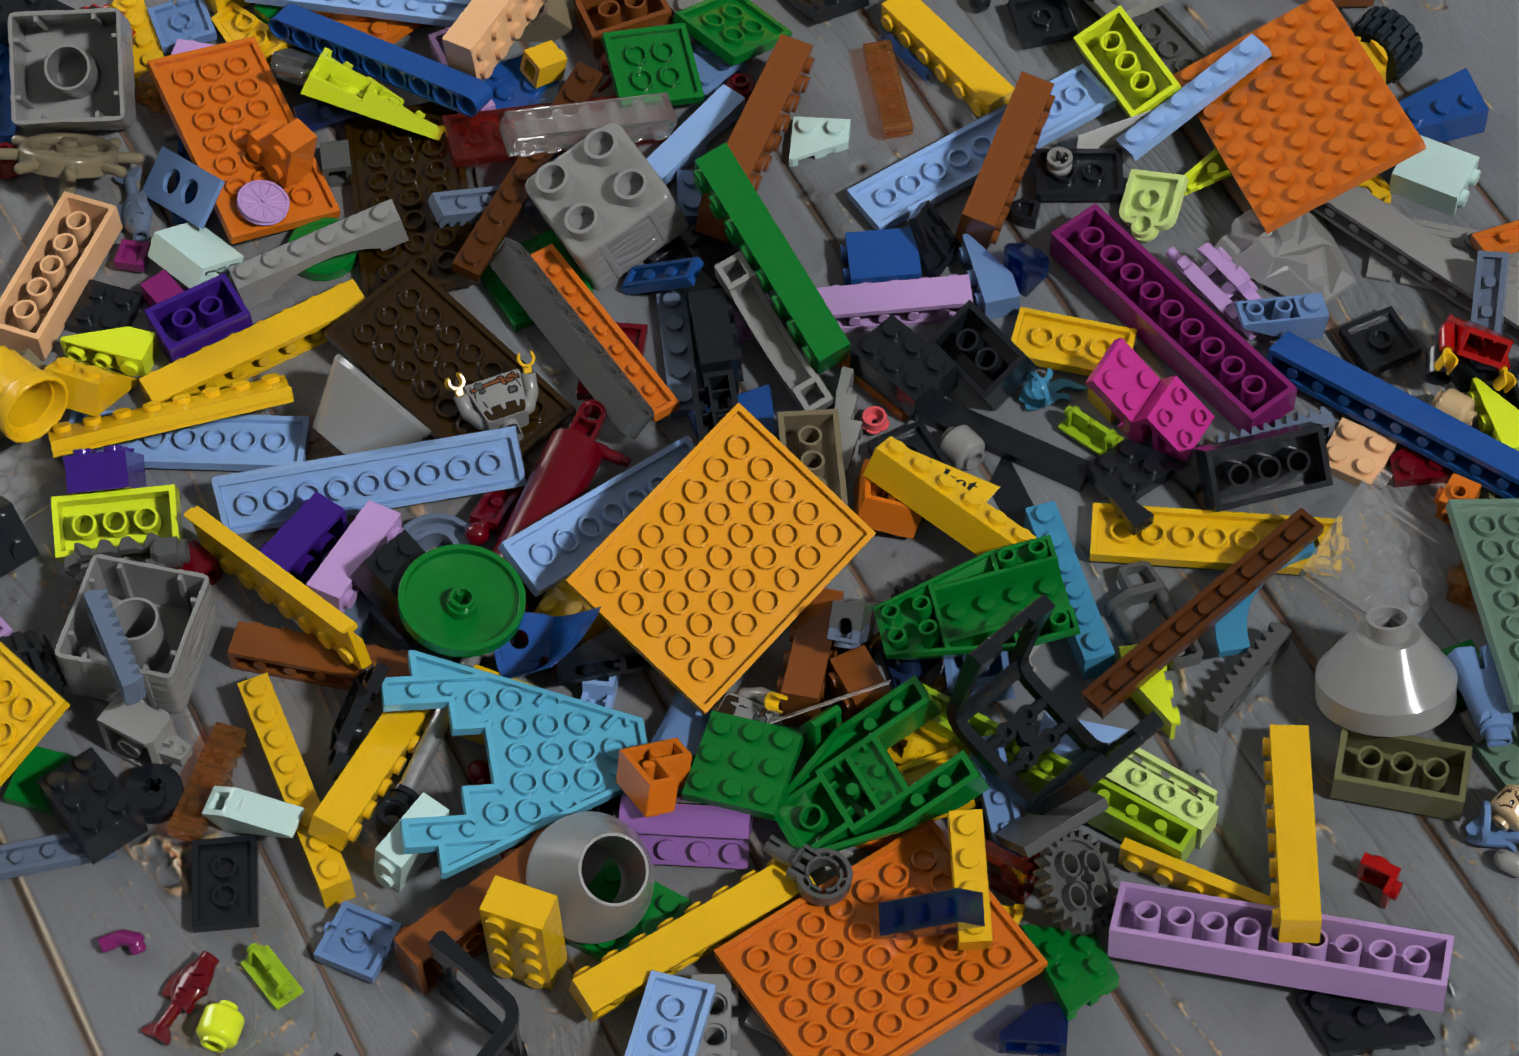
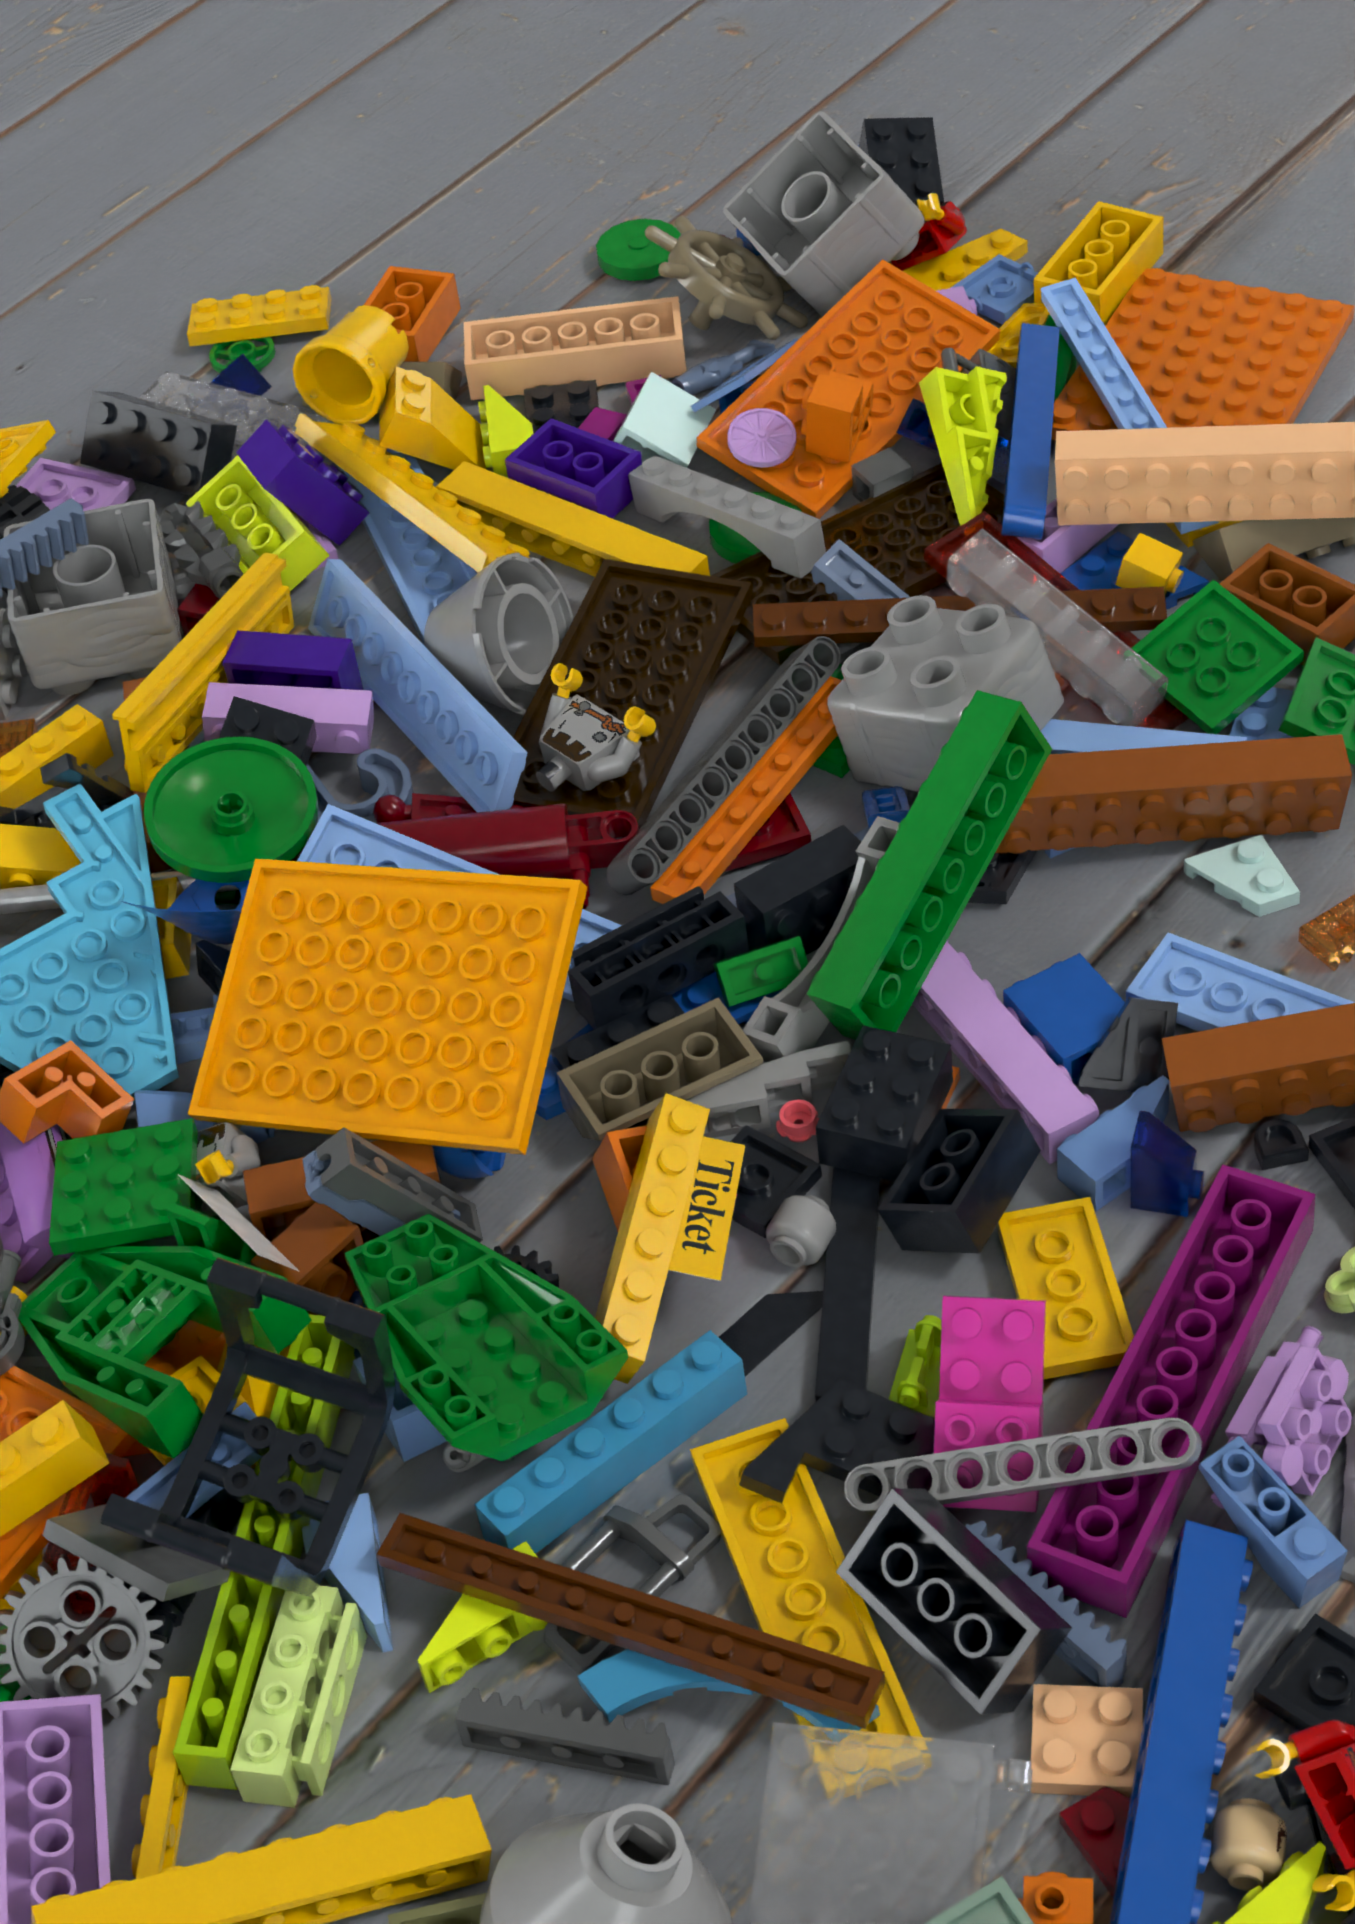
camera: 70 degrees right, 10 degrees down
dark azure piece [1019,367,1087,411] -> none
none -> green plate [713,936,808,1007]
none -> light grey beam [844,1418,1202,1514]

